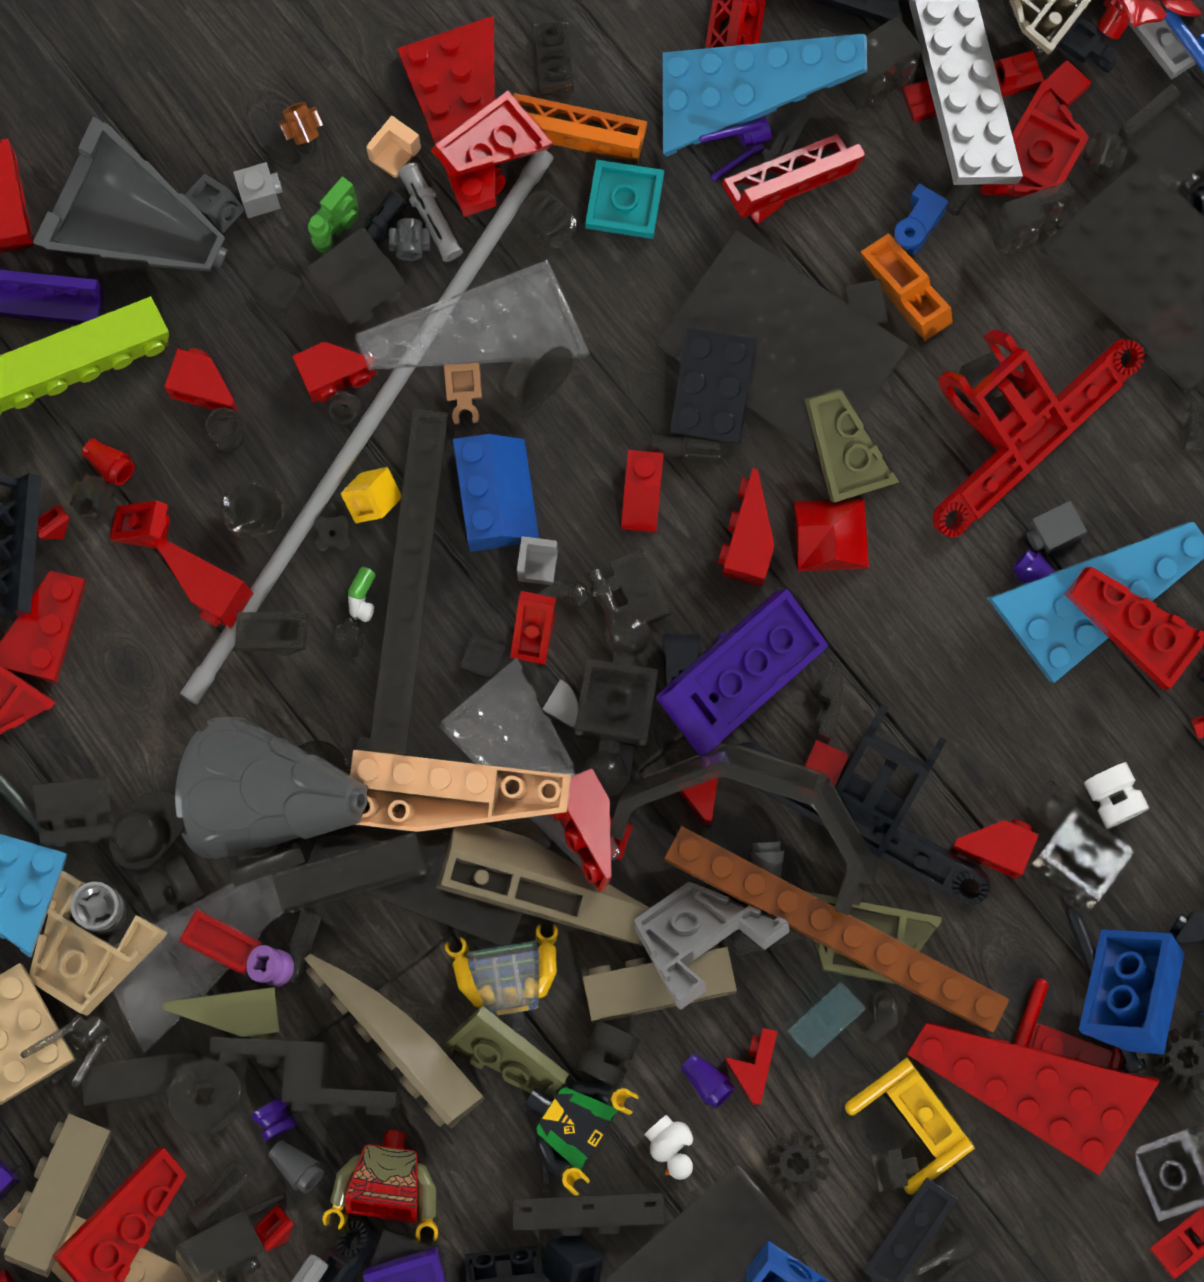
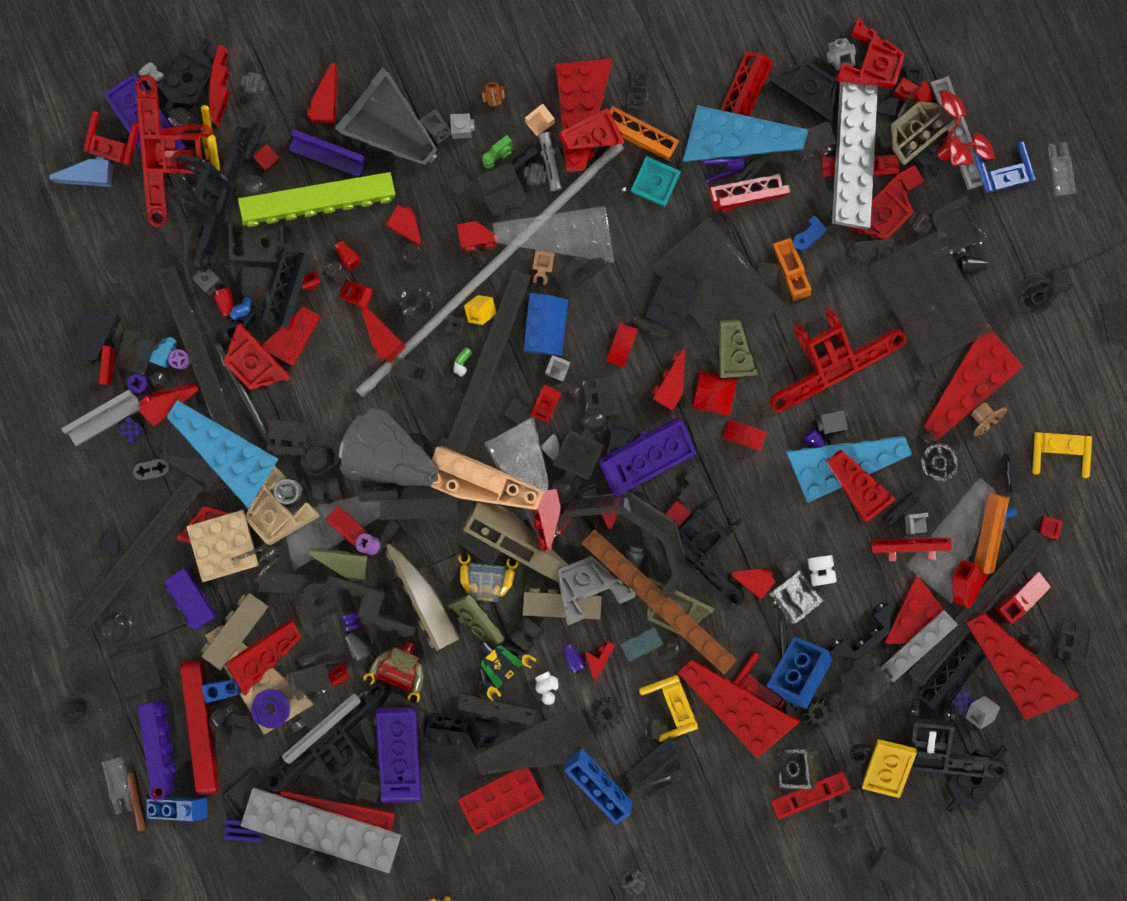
camera: 15 degrees right, 10 degrees up
none -> red slope [722,420,767,451]

